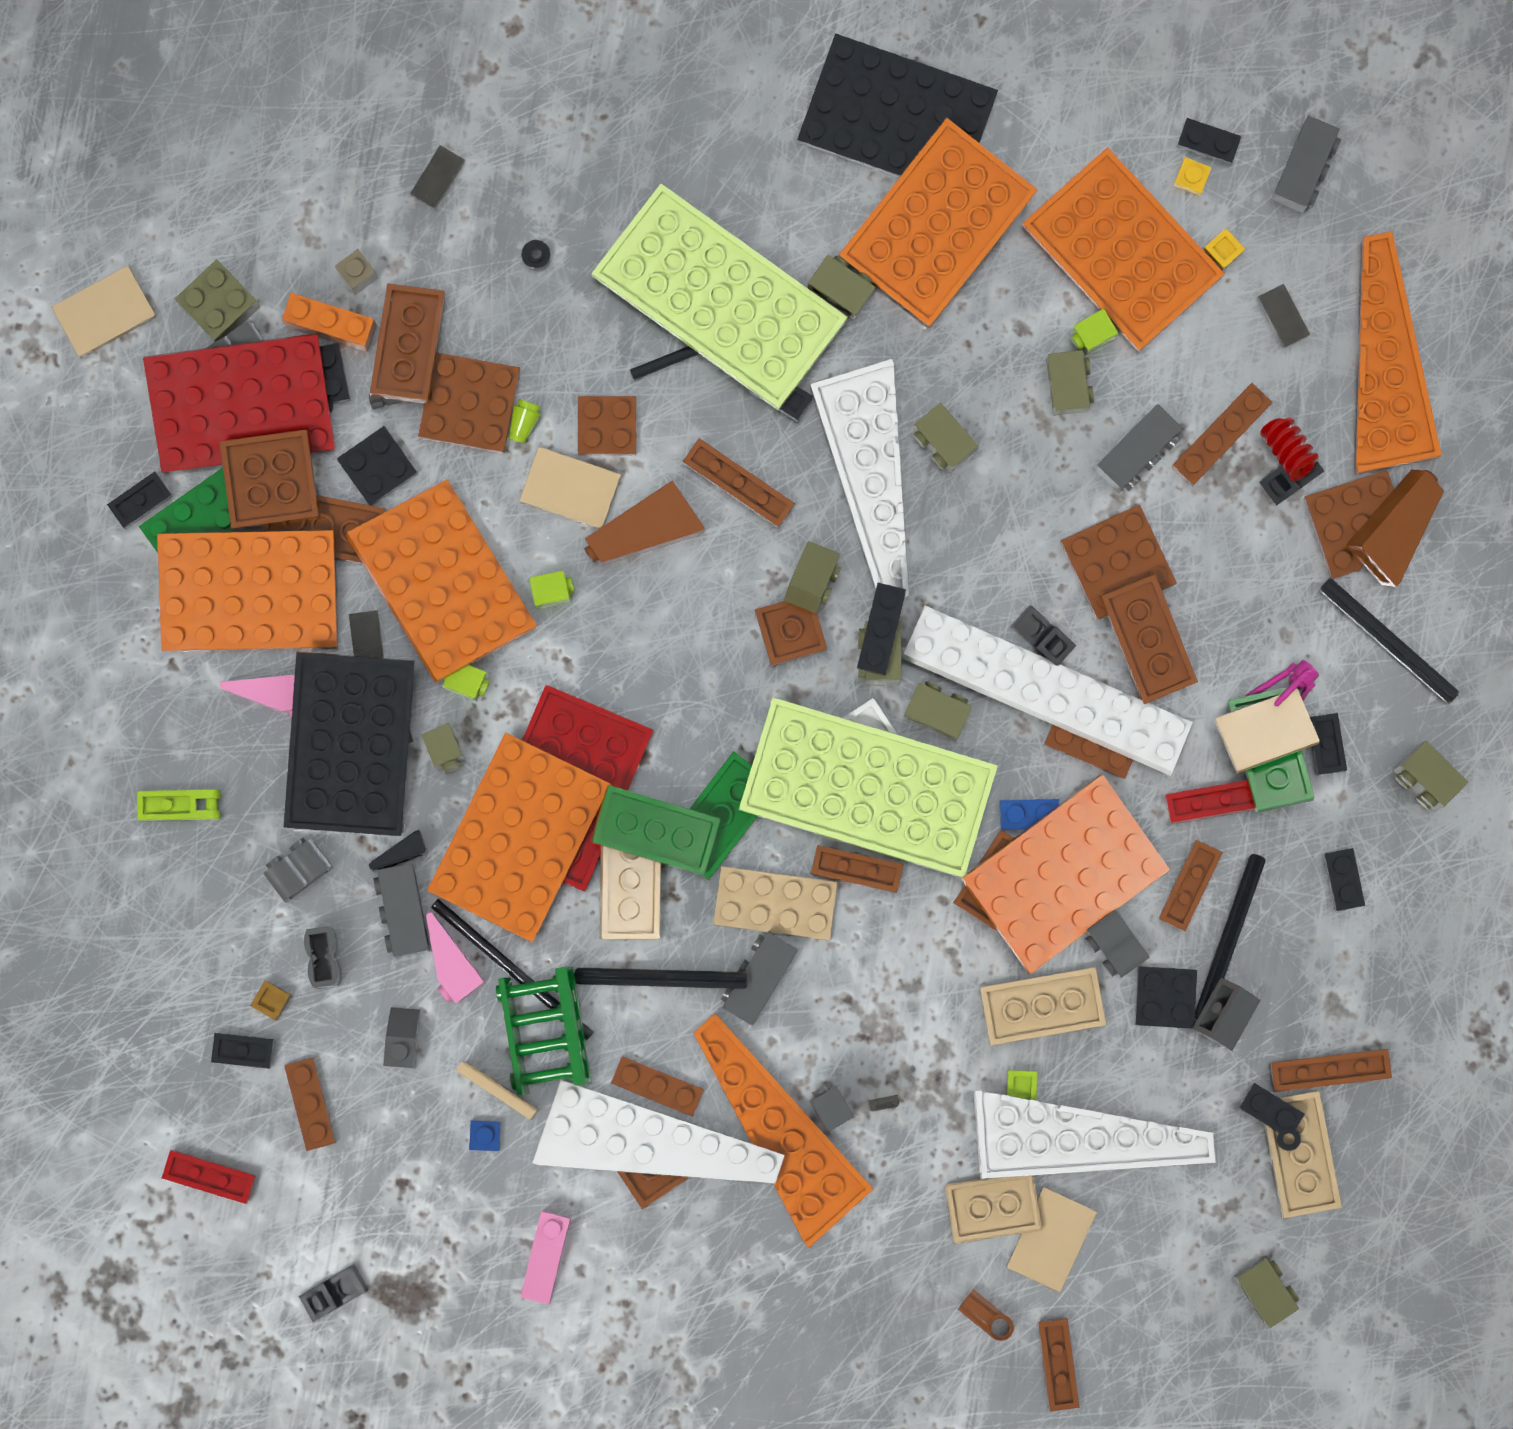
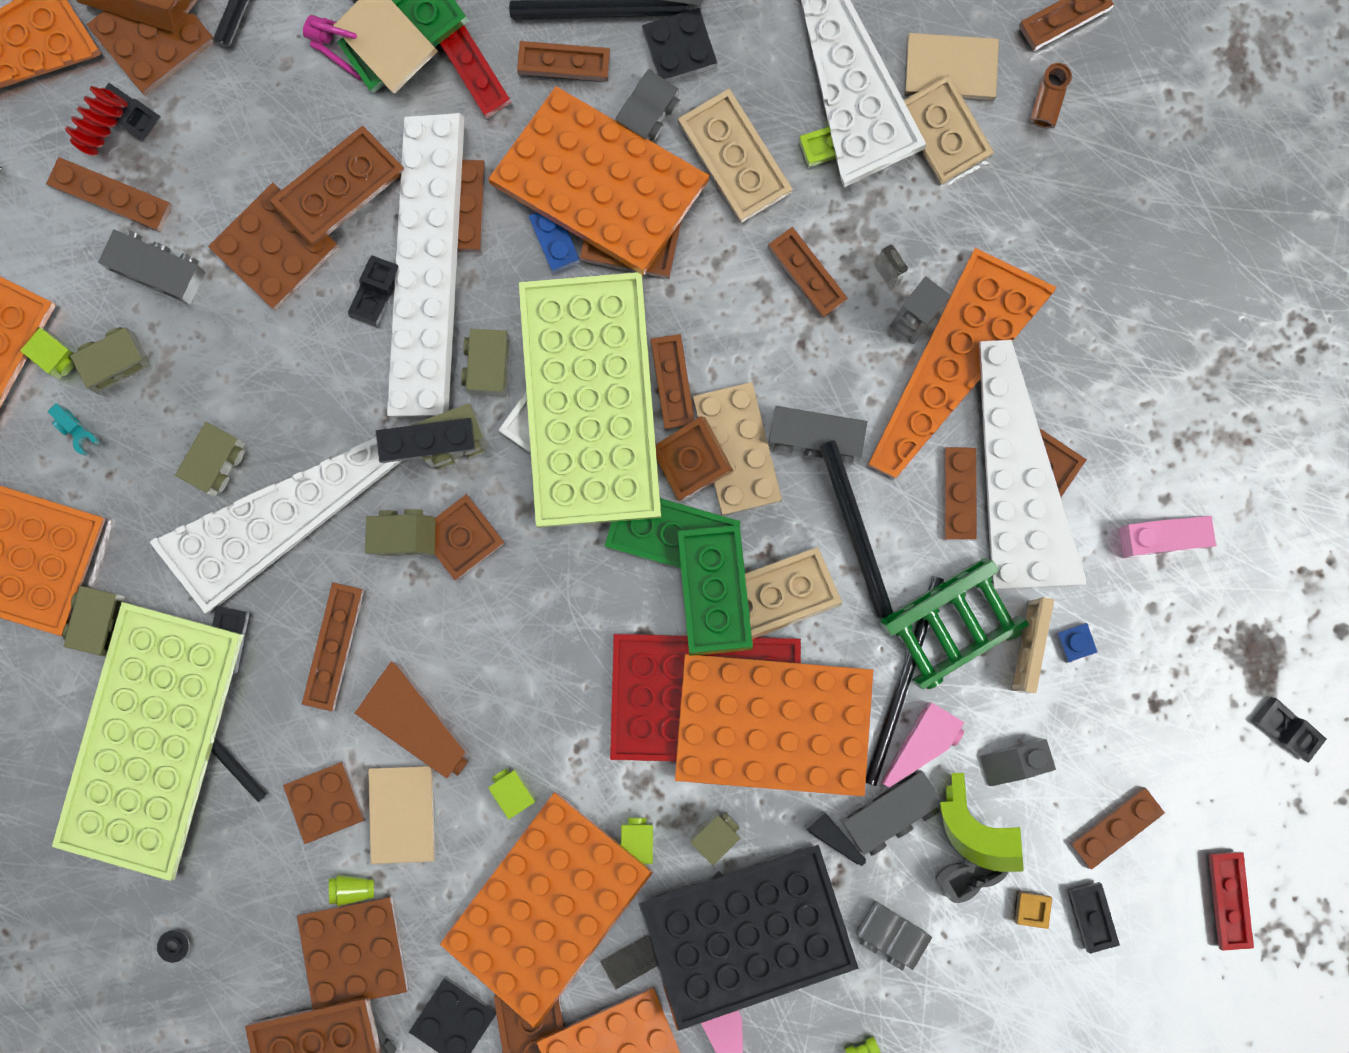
camera: 110 degrees left, 0 degrees up
none -> teal plate [47,403,100,456]
none -> dark orange plate [656,416,733,501]
none -> dark orange plate [768,226,848,319]
none -> lime arch [940,773,1024,872]

